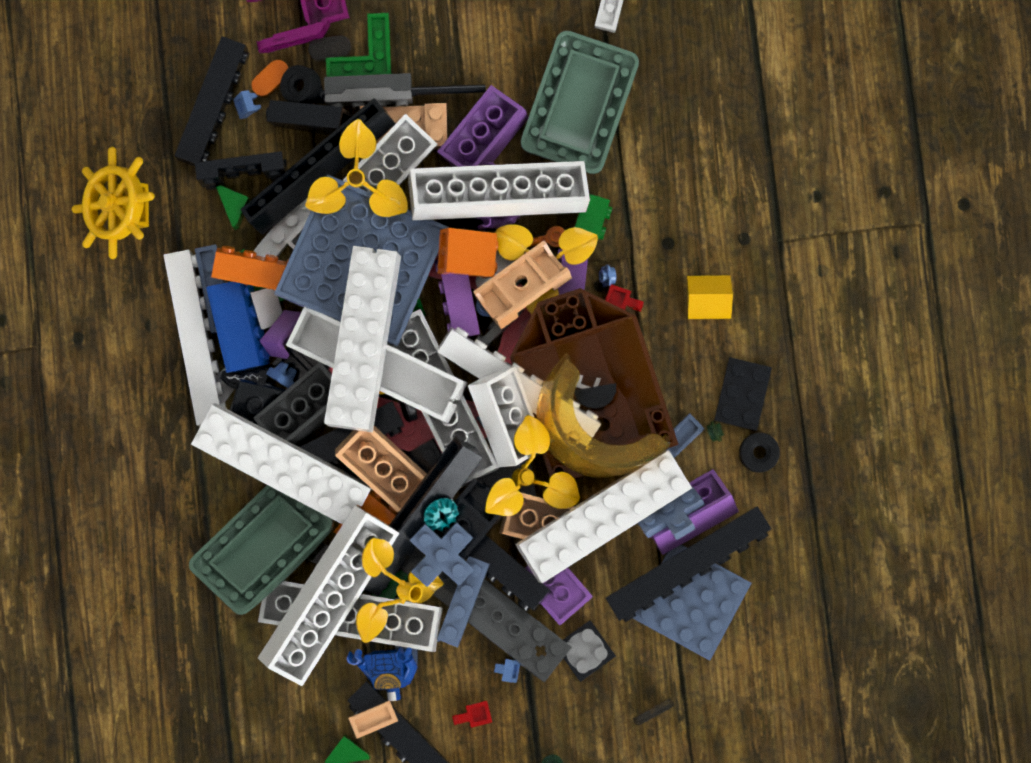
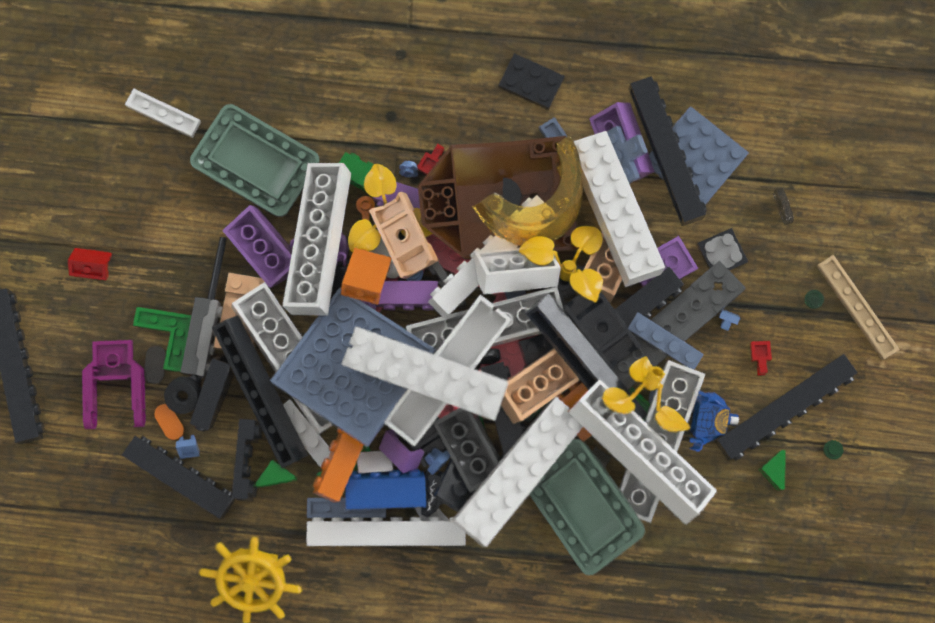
camera: 80 degrees left, 5 degrees down
yellow plant [305,119,408,217] -> none
light nougat tile [348,700,398,739] -> none
sand blue plate [410,522,474,587] -> none
teal gear [424,498,459,531] -> none
yellow slope [687,275,733,319] -> none
clear green plate [706,421,725,442] -> none
black tyre [739,433,780,473] -> none

